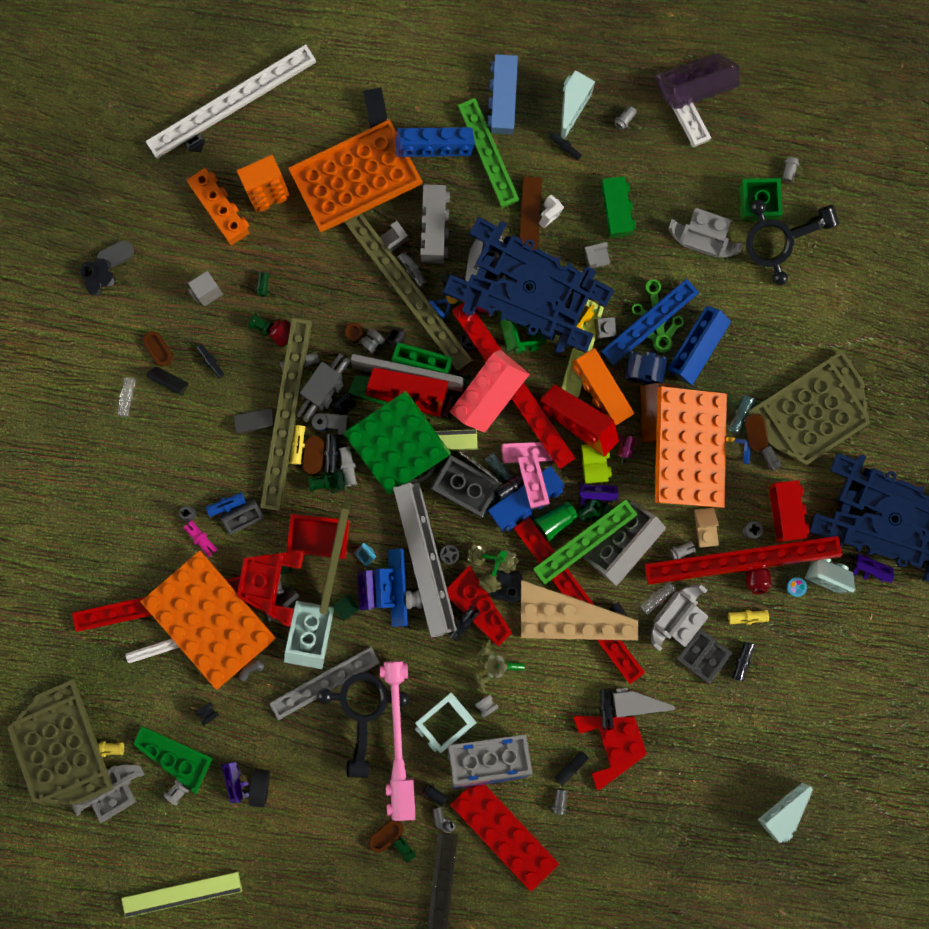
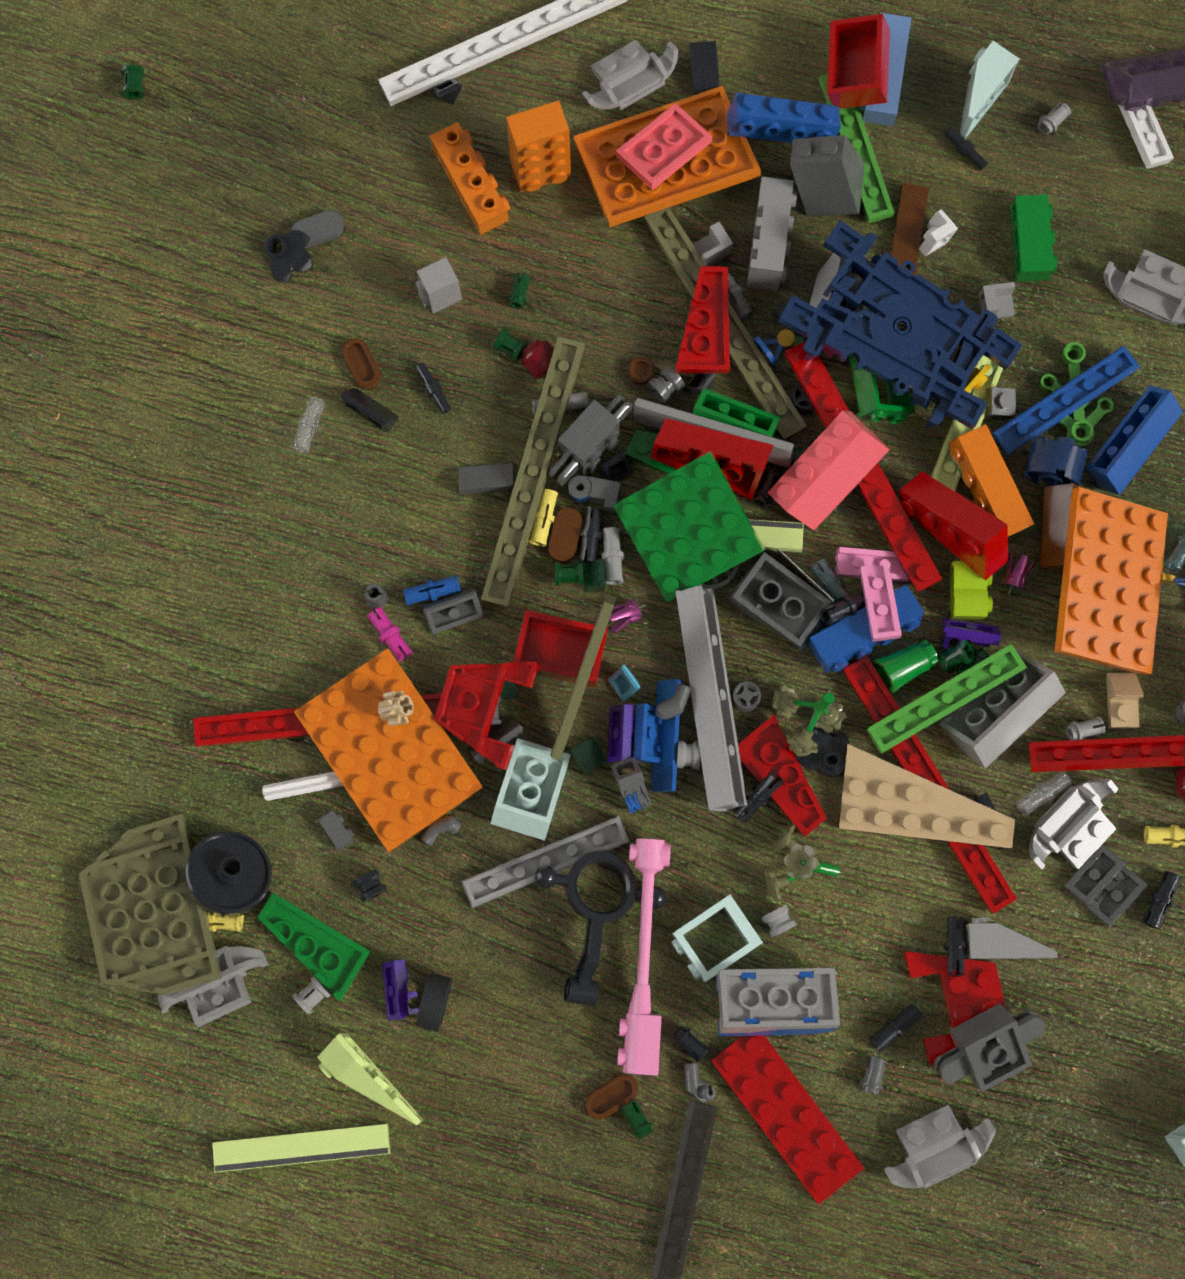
camera: 10 degrees right, 5 degrees down
none -> black wheel [184,831,272,918]
none -> yellowish green wedge [317,1033,423,1125]
none -> dark grey piece [318,810,354,851]
none -> tan gear [378,690,414,726]
none -> light grey plate [582,40,678,110]
none -> flat silver piece [610,598,645,634]
none -> dark grey leg [611,757,651,814]
none -> coral plate [616,103,712,190]
none -> dark grey arm [655,684,691,720]
none -> red wing [674,266,730,374]
none -> dark grey slope [790,135,865,217]
none -> red piece [827,14,890,109]
none -> light grey plate [884,1105,996,1189]
none -> dark grey brick [934,1003,1045,1092]

